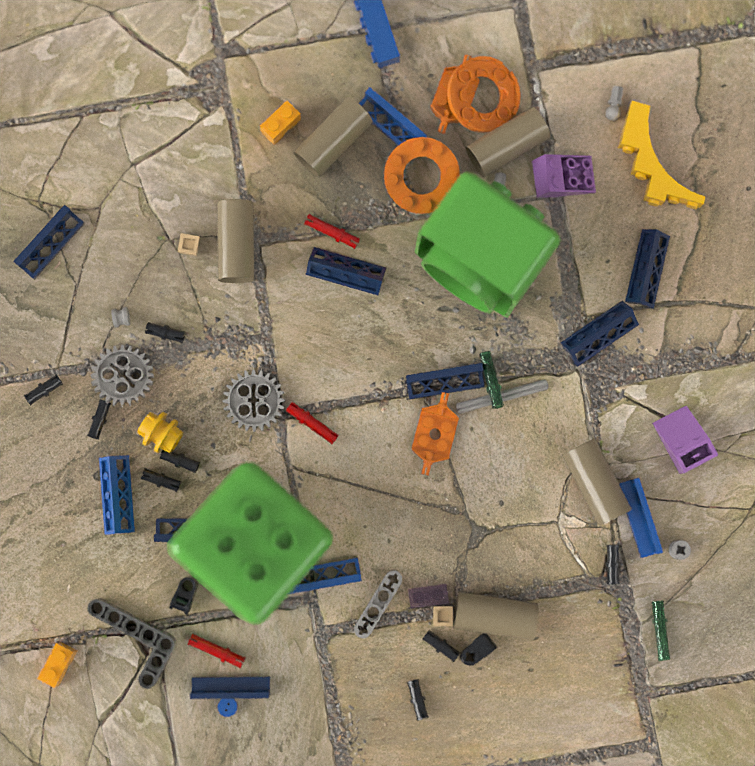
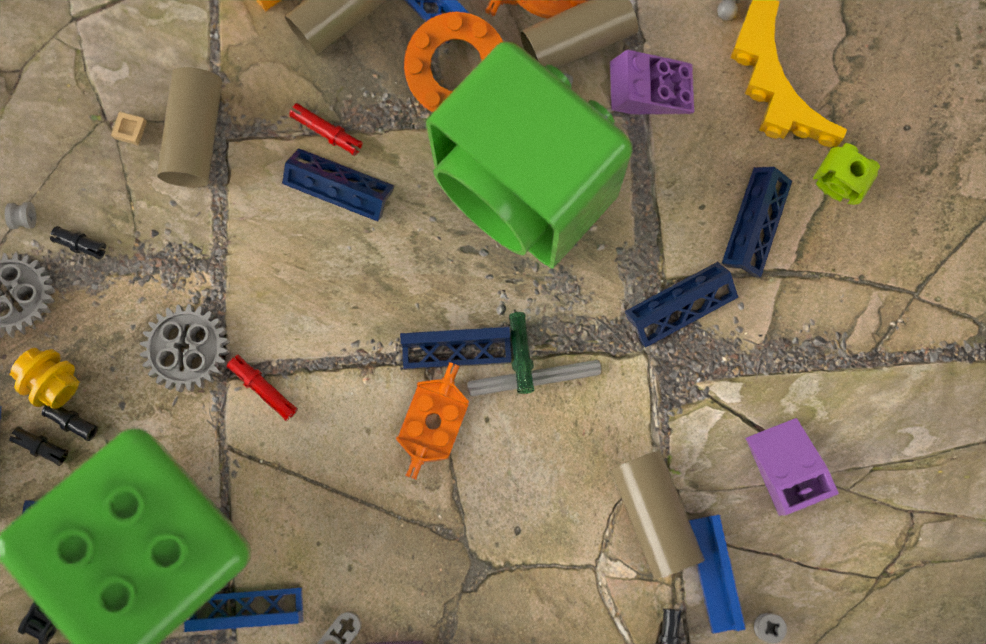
camera: 15 degrees right, 5 degrees down
none -> lime brick [813,143,880,205]

